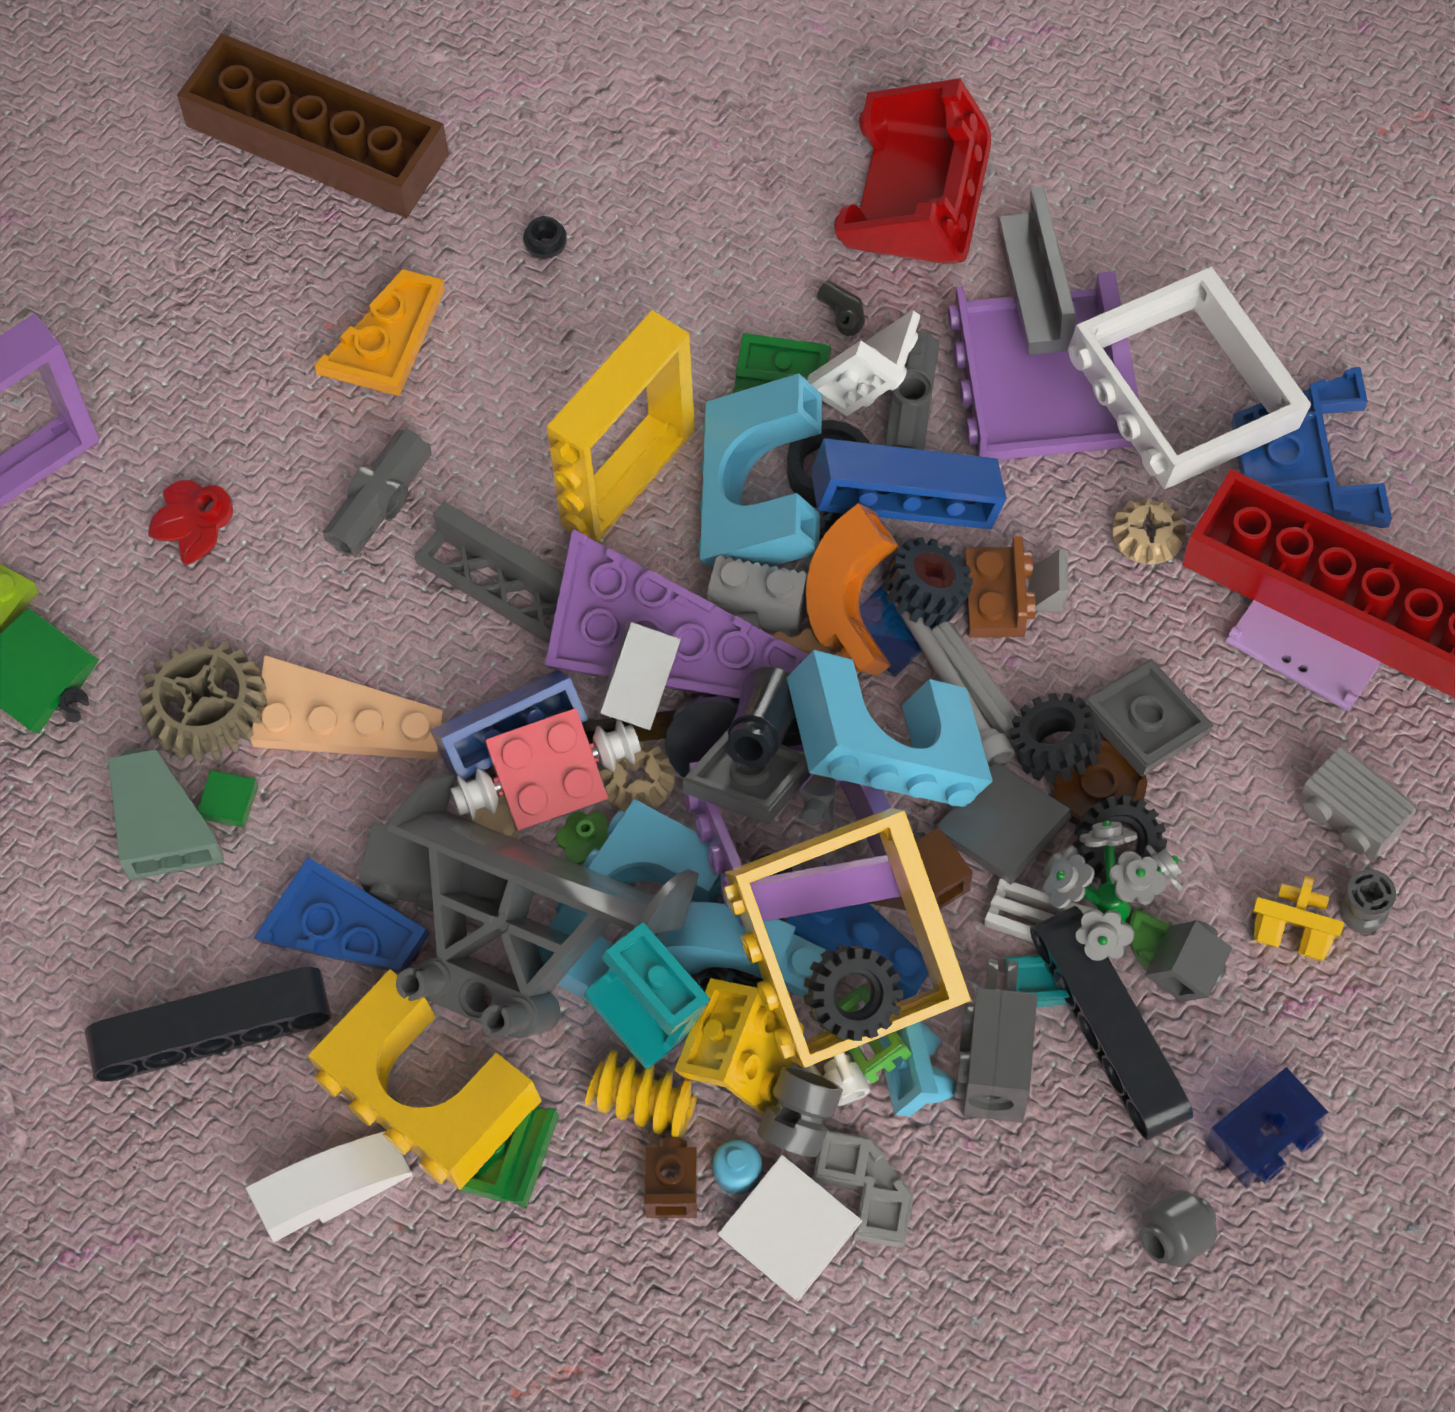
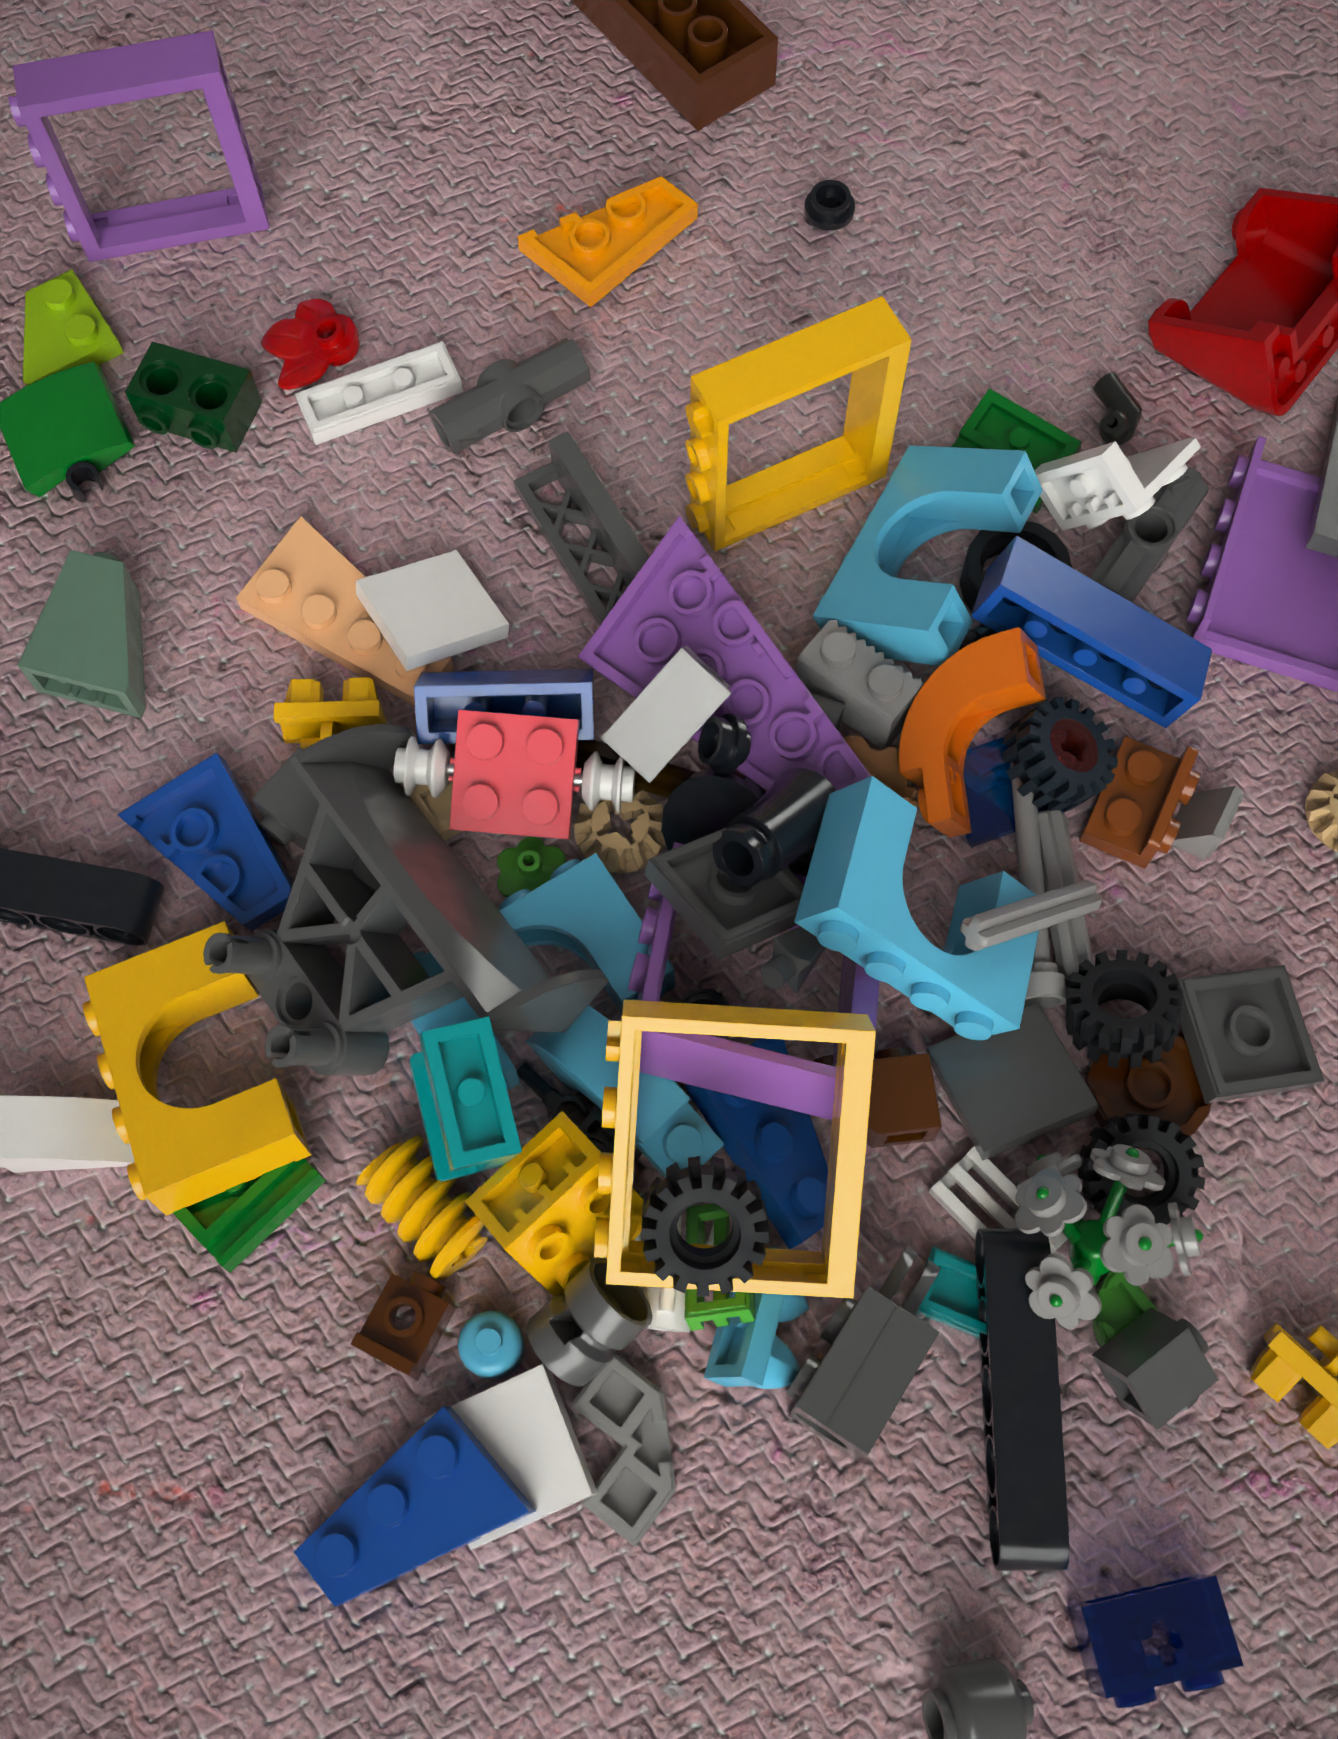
camera: 25 degrees right, 5 degrees up
dark tan gear [139,638,267,764] -> none
green tile [197,770,258,828] -> none
none -> dark green brick [125,341,262,453]
none -> yellow hips [273,677,388,750]
none -> white tile [294,341,464,445]
none -> blue wing [294,1406,536,1606]
none -> white tile [356,550,509,671]
none -> black plate [698,713,751,775]
none -> light grey axle [960,880,1102,951]

